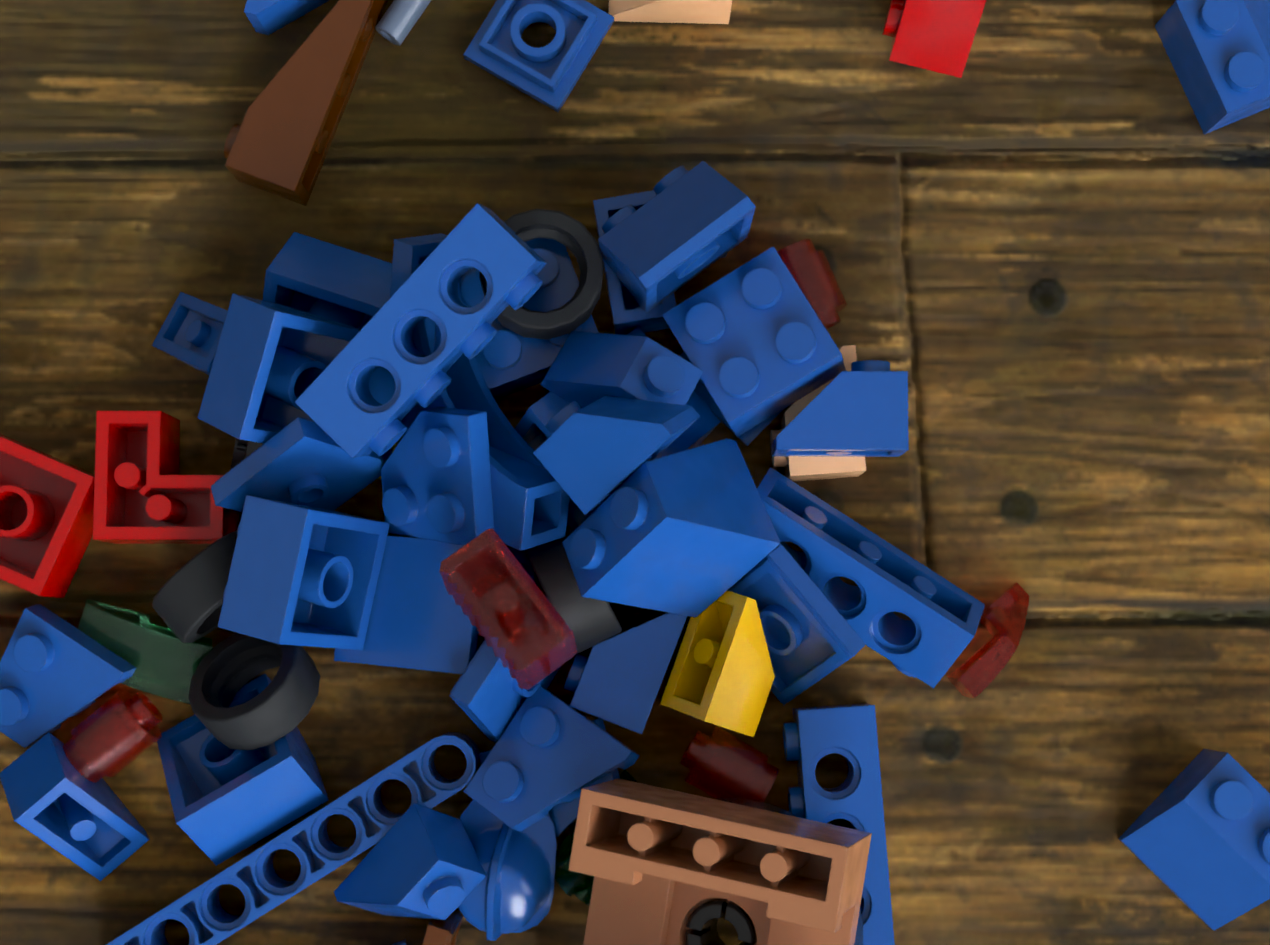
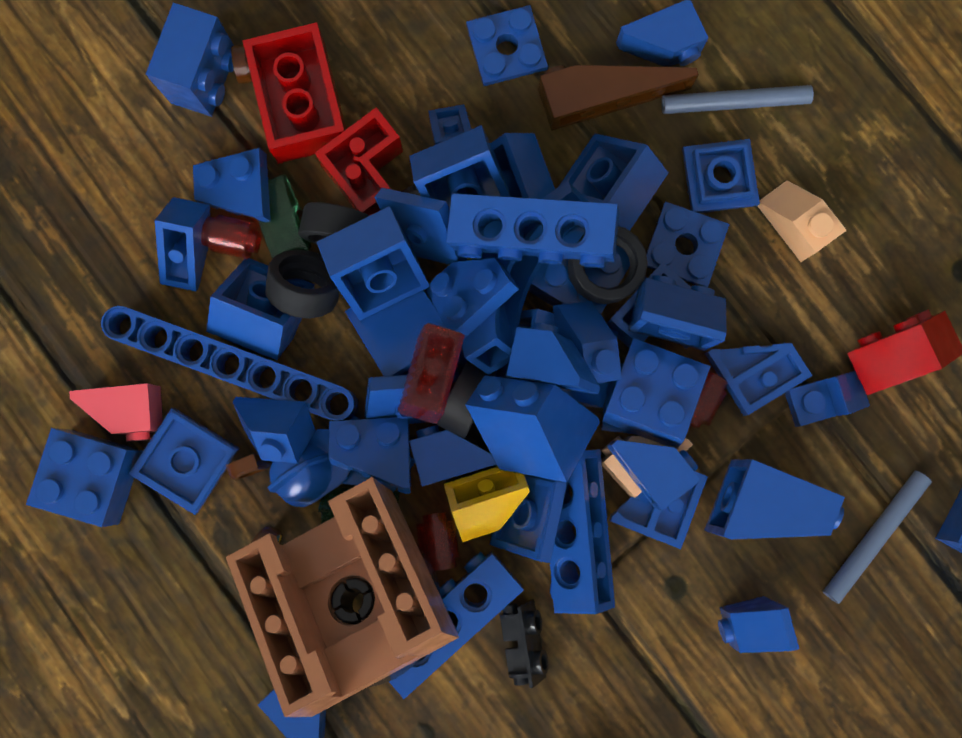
camera: 50 degrees right, 0 degrees up
clear red slope [947,582,1029,698] -> none
none -> blue piece [466,5,548,87]
none -> black hinge [499,599,549,688]
none -> blue slope [558,134,669,231]
none -> blue wing [608,471,708,549]
none -> blue piece [646,201,729,287]
none -> blue slope [704,459,845,540]
none -> blue wing [705,343,813,416]
none -> blue slope [718,596,800,653]
none -> blue slope [785,371,870,427]
none -> sand blue piece [822,471,932,604]

